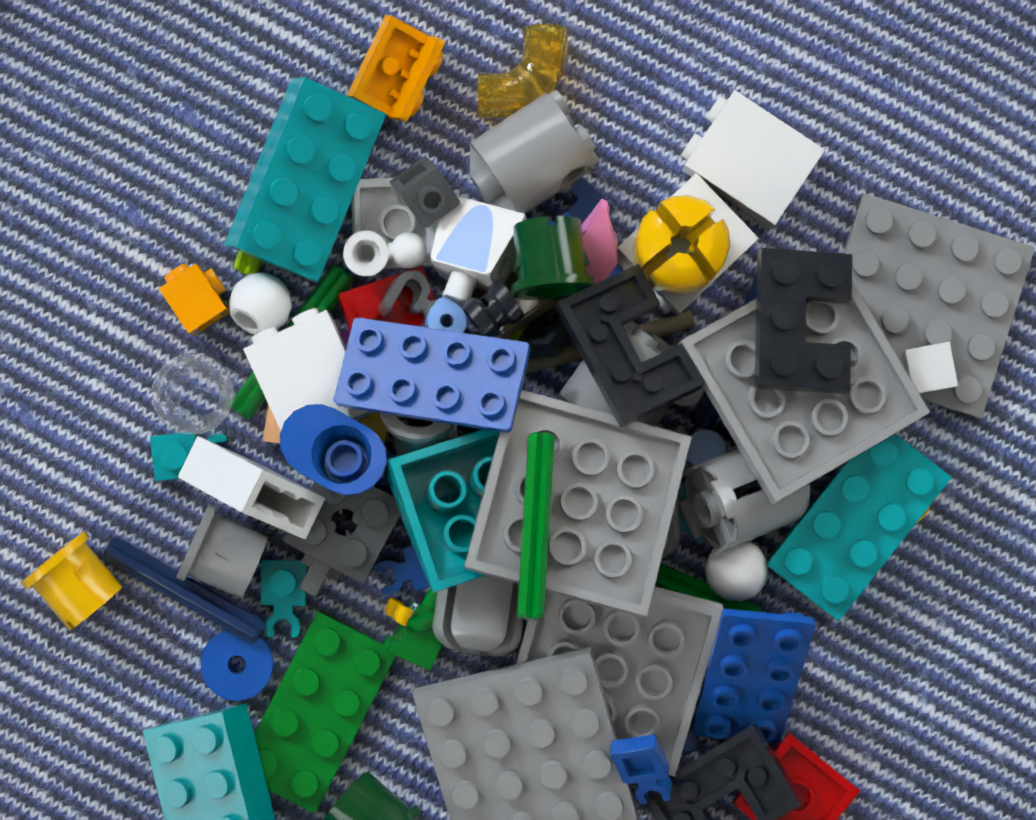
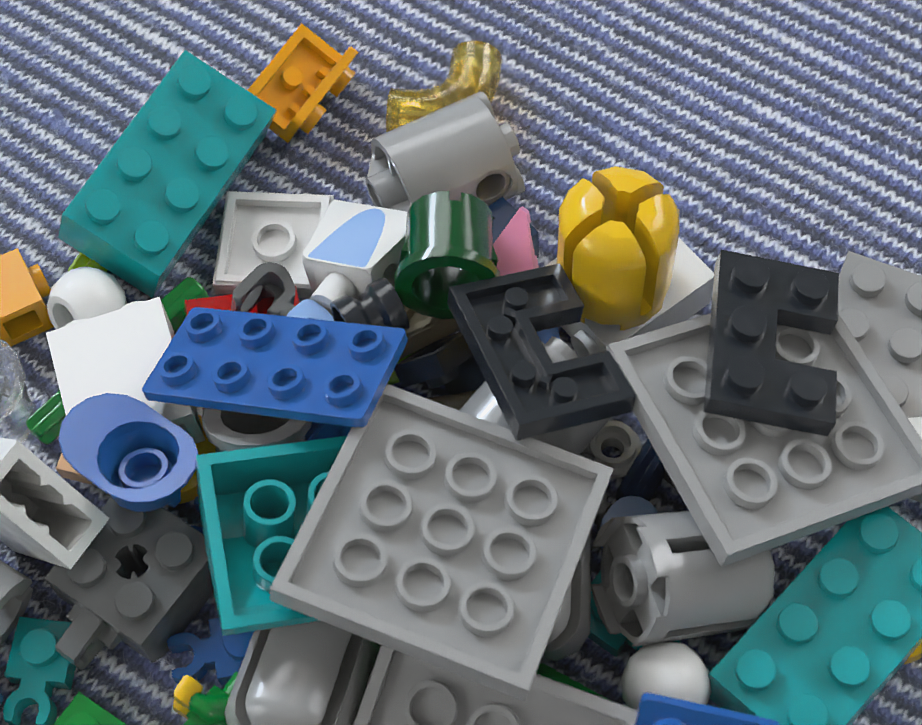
camera: 10 degrees right, 25 degrees down
white plate [343,231,427,277] -> none
dark grey bracket [389,156,460,228] -> none
green axle [517,432,555,620] -> none
white brick [681,90,825,230] -> none

